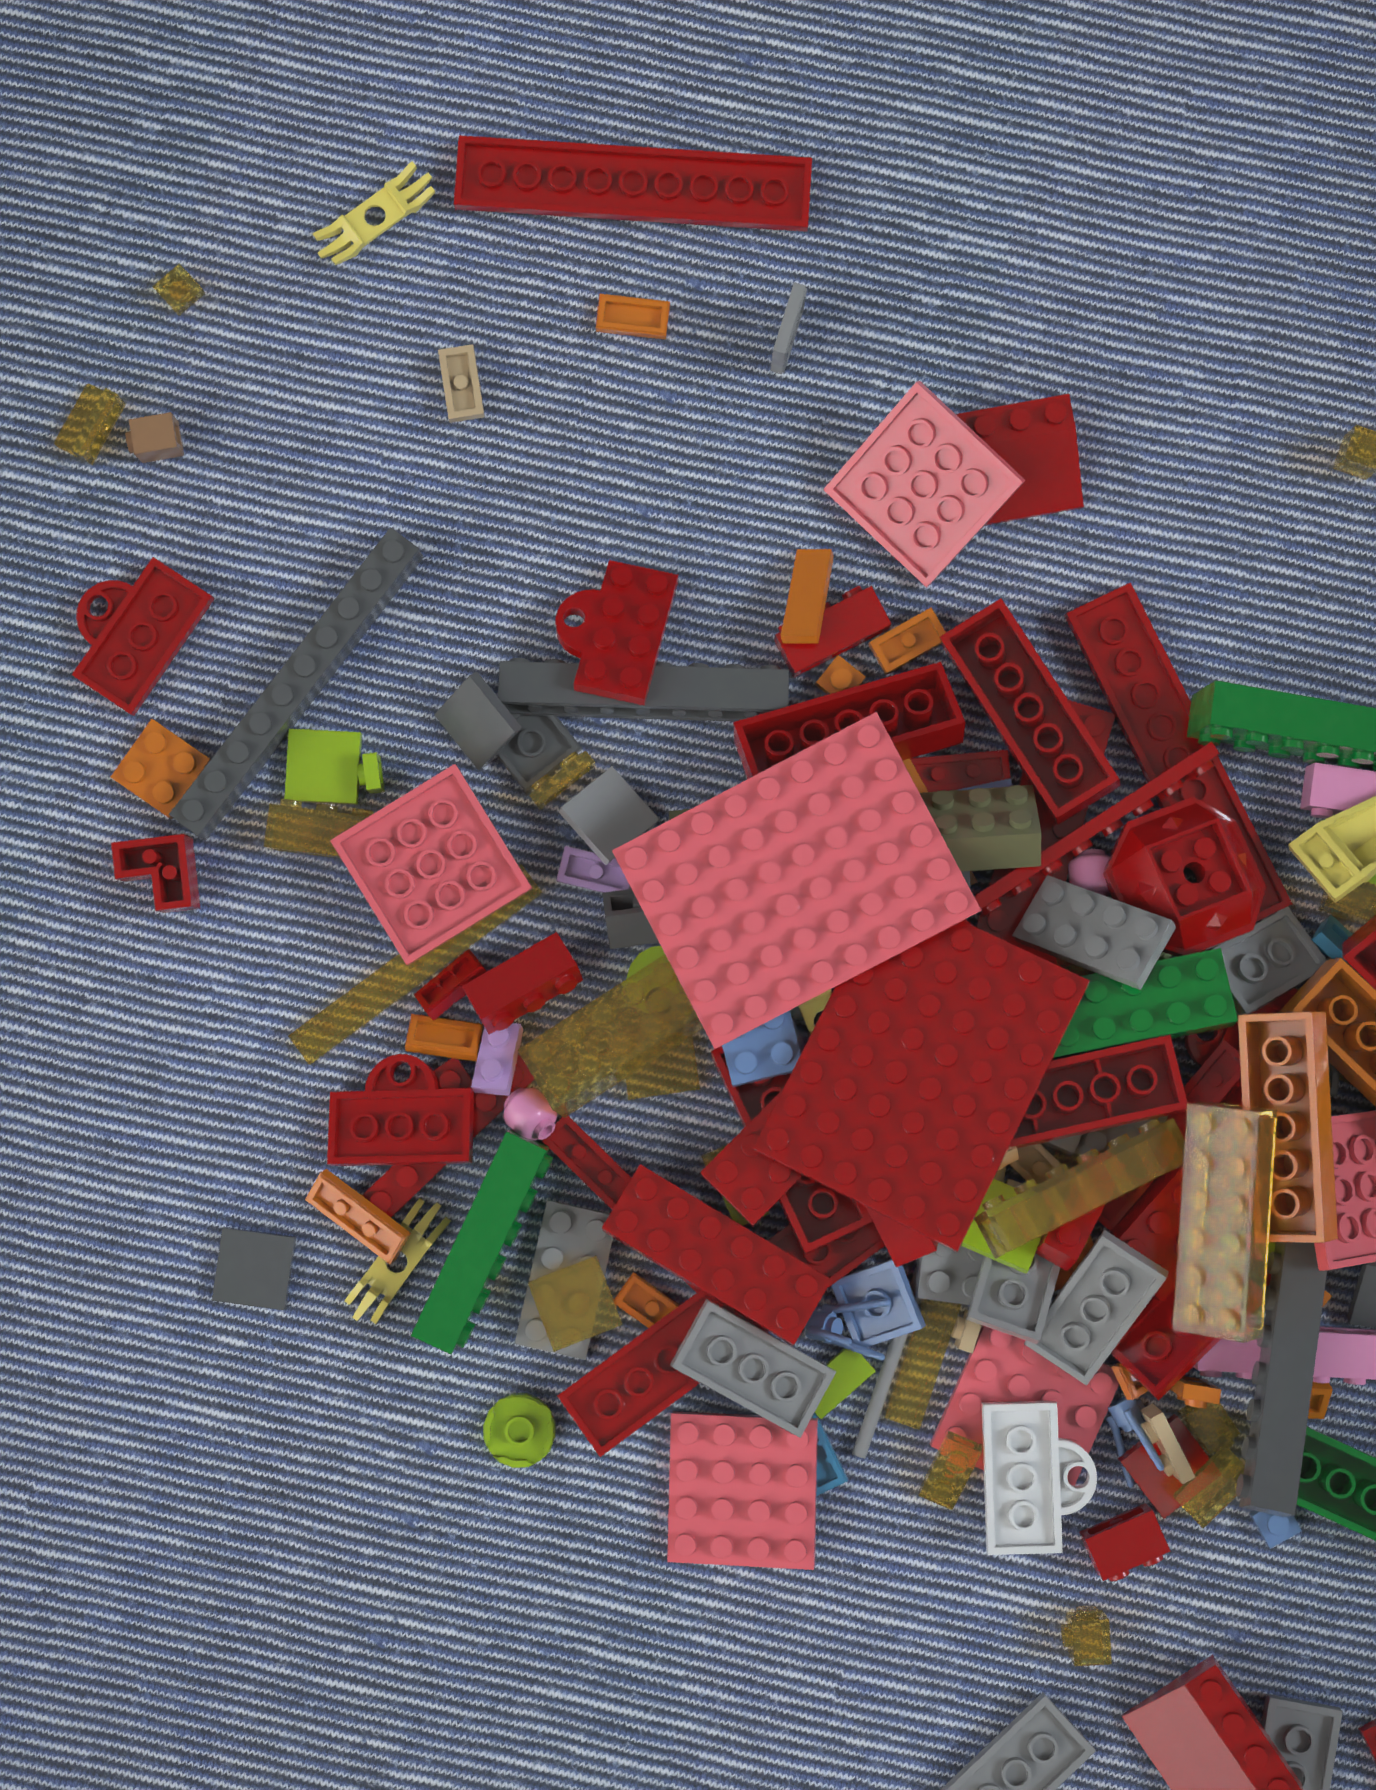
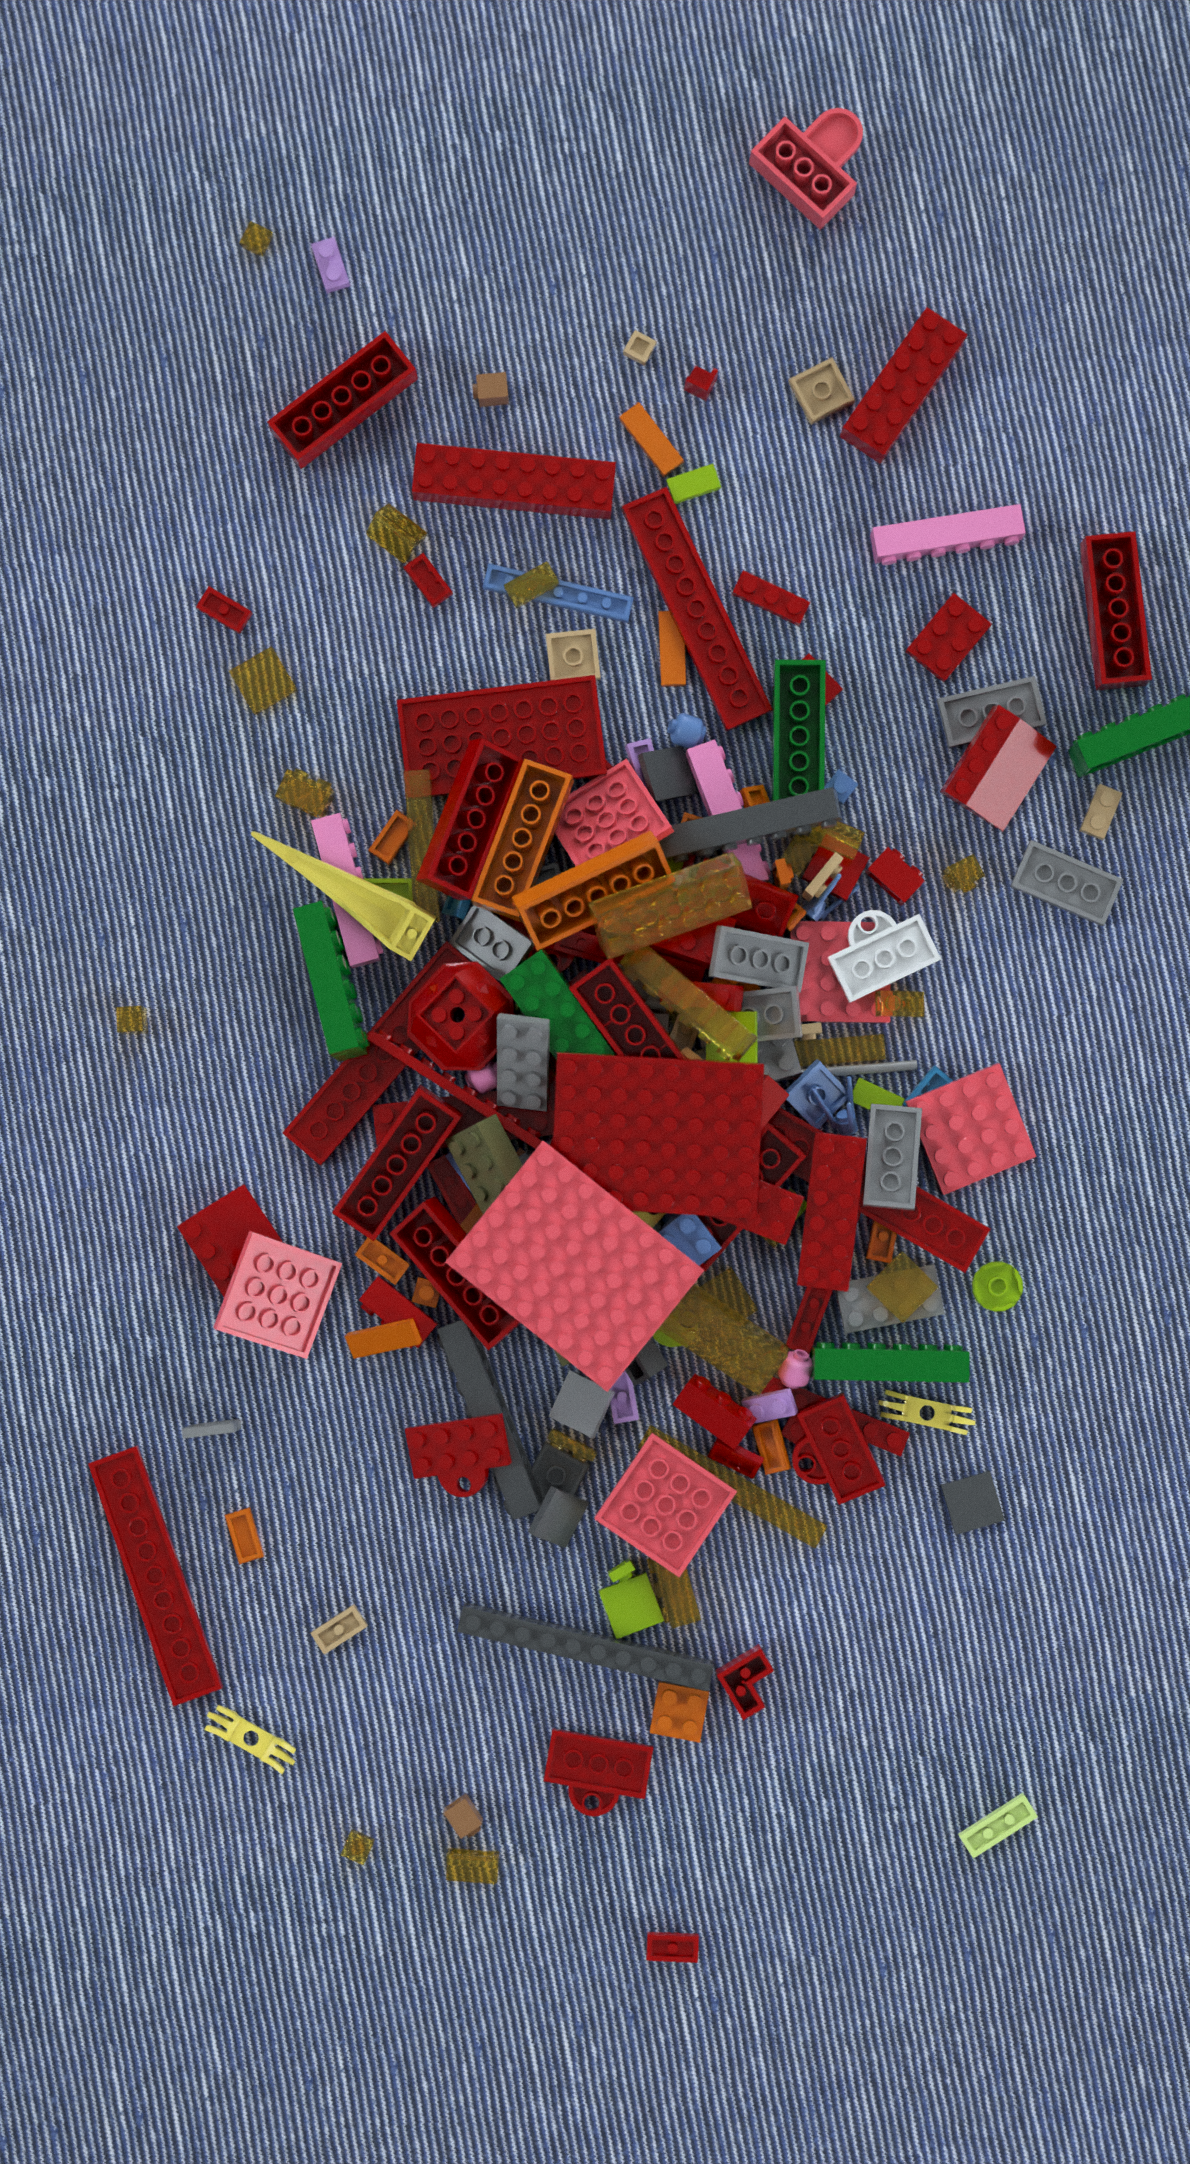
camera: 115 degrees left, 0 degrees up
orange tile [305,1169,411,1264] -> none

